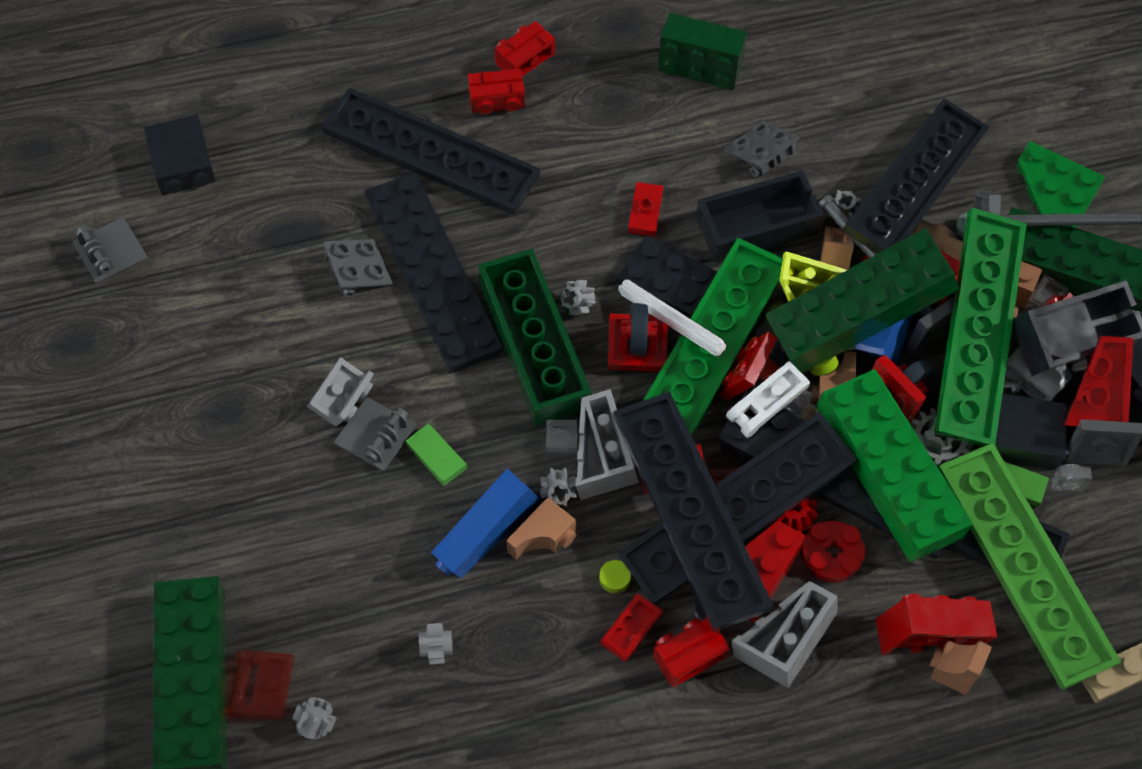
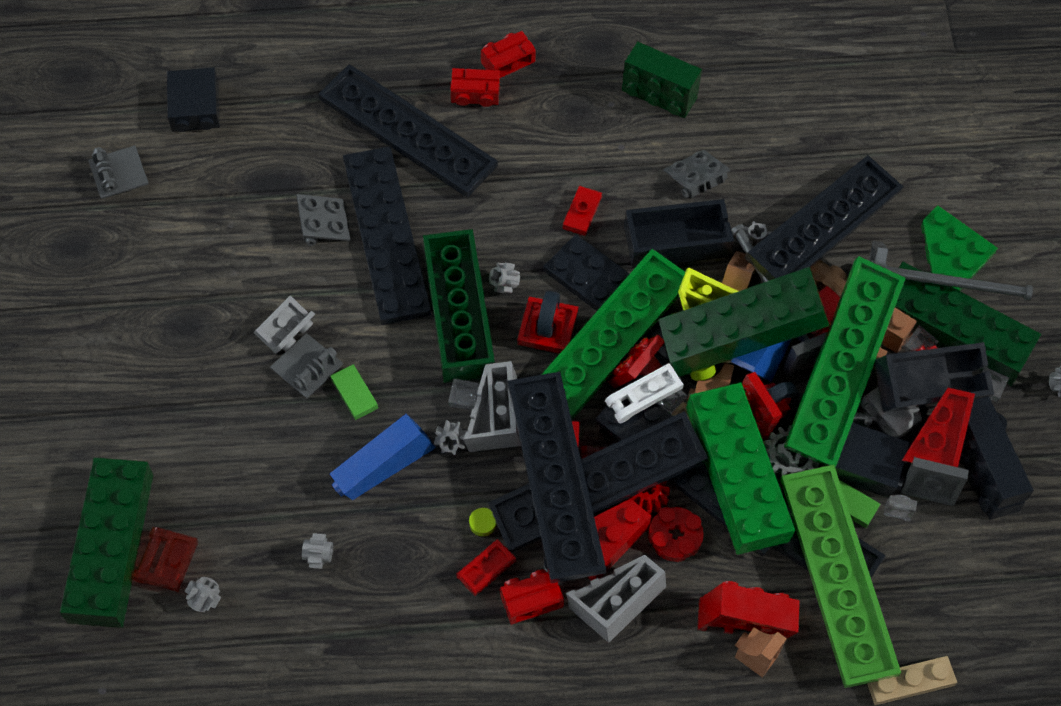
camera: 10 degrees right, 0 degrees up
nougat arch [506,498,576,560] -> none
white axle [618,280,726,356] -> none

